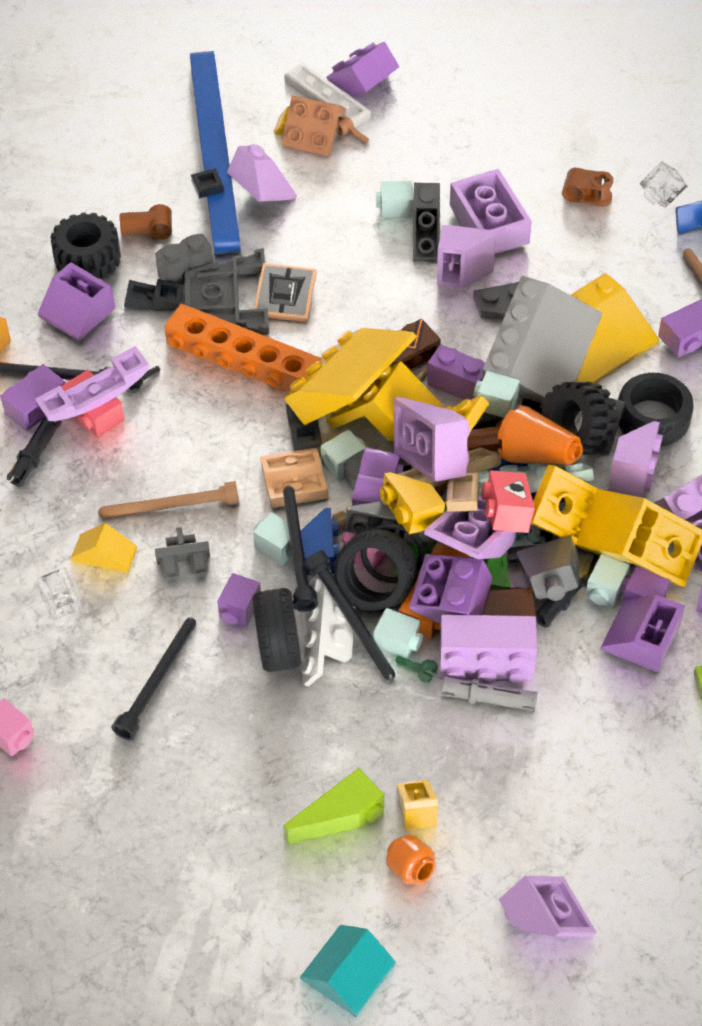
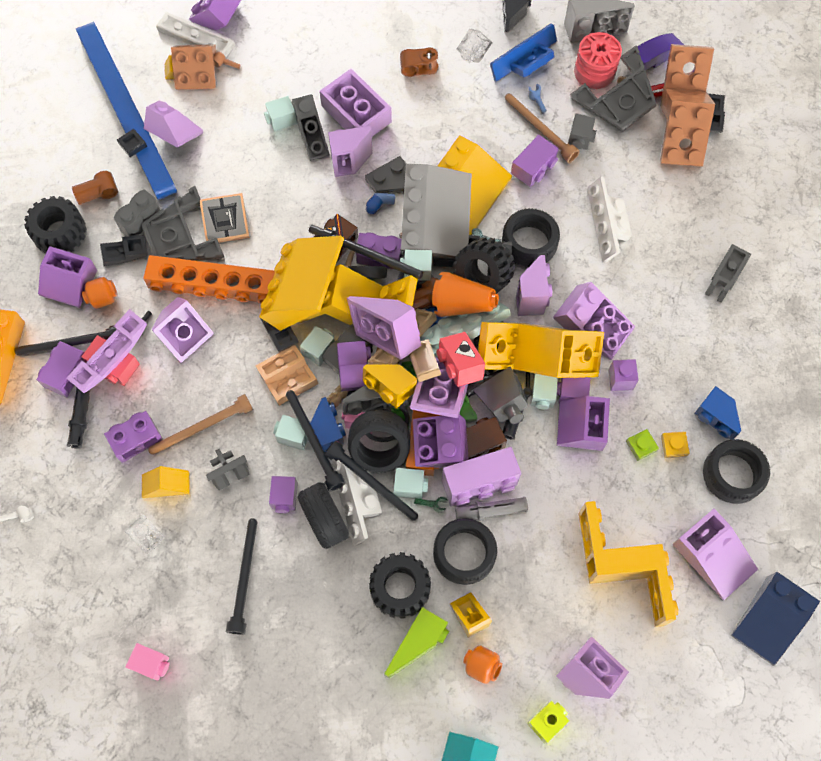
camera: 20 degrees left, 15 degrees up
none -> orange head [82,277,118,309]
none -> medium lavender brick [104,411,163,463]
none -> lavender slope [151,297,214,363]
none -> black bar [309,224,423,280]
none -> black tyre [348,266,387,279]
none -> arm [366,193,395,215]
none -> black tyre [369,552,431,619]
none -> black tyre [433,518,497,585]
none -> neon yellow brick [527,701,569,743]
none -> yellow bracket [578,501,678,627]

